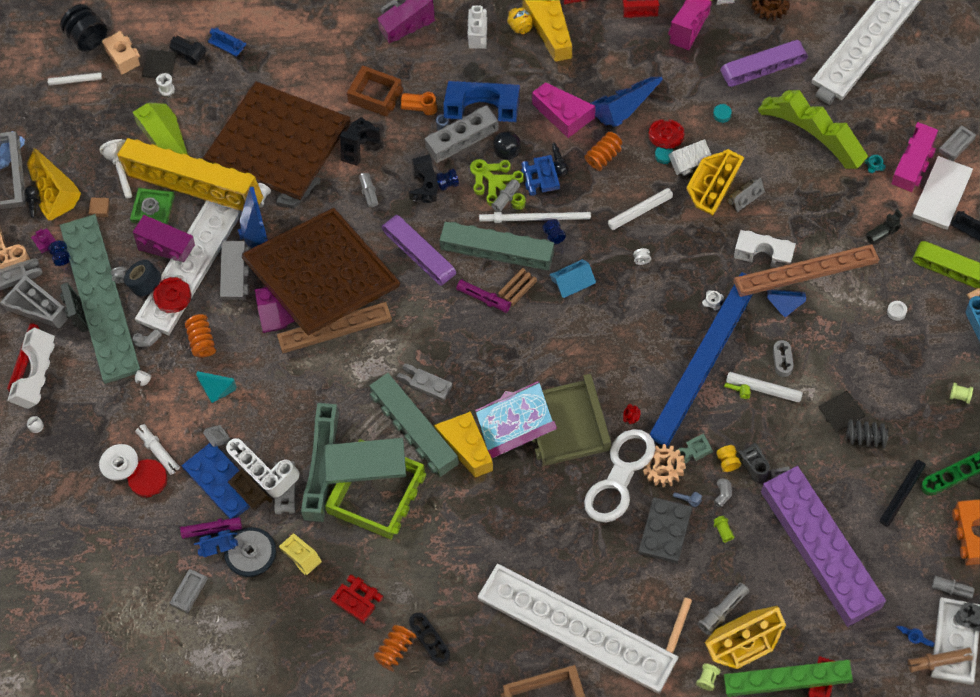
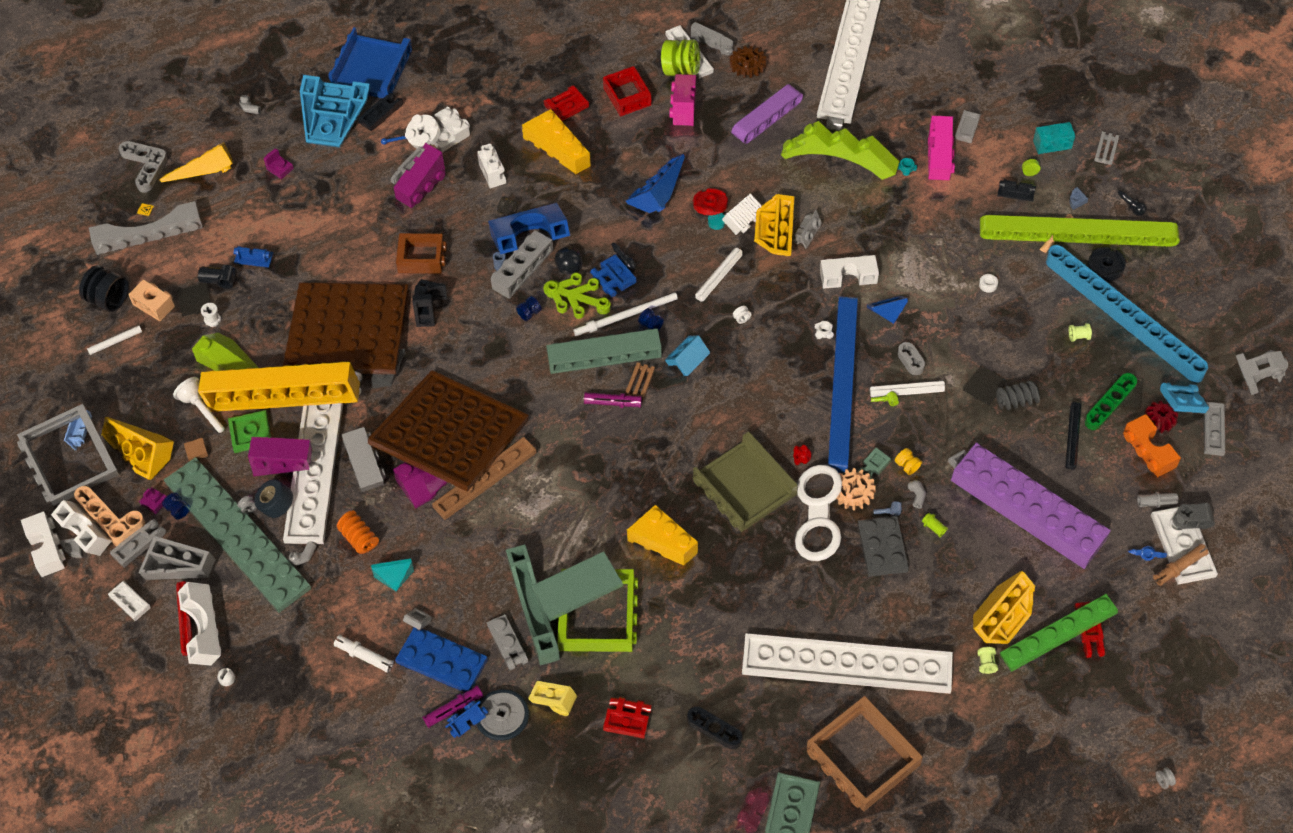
camera: 25 degrees left, 5 degrees down
black bar [25,185,39,218] -> none
pearl dark grey plate [60,282,89,332] -> none
white dish [99,444,138,480] -> none
red tile [127,459,168,498] -> none
white hinge [135,370,152,386] -> none
light grey plate [141,197,160,215] -> none
red tile [153,277,192,313] -> none
light grey tile [170,569,208,613] -> none
white beam [226,438,300,498] -> none
dark brown panel [228,469,273,511] -> none
blue wedge [238,187,268,249] -> none
light grey axle [359,173,378,208] -> none
sand green brick [369,373,459,477] -> none
orange piece [374,625,417,671] -> none
medium lavender beam [382,215,456,286] -> none
light grey hinge [397,364,453,401] -> none
orange piece [401,92,438,115] -> none
black tile [409,154,438,203] -> none
sticker [475,381,557,459] -> none
light grey axle [491,180,520,212] -> none
yellow head [507,8,533,34] -> none
dark pink wedge [532,82,595,138] -> none
orange piece [584,131,622,171] -> none
light nougat bar [666,598,692,653] -> none
light grey pin [697,583,749,636] -> none
teal tile [713,104,732,123] -> none
nougat tile [733,244,880,297] -> none
dark grey piece [737,443,770,483] -> none
pearl dark grey bar [866,209,903,245] -> none
white tile [912,156,973,230] -> none

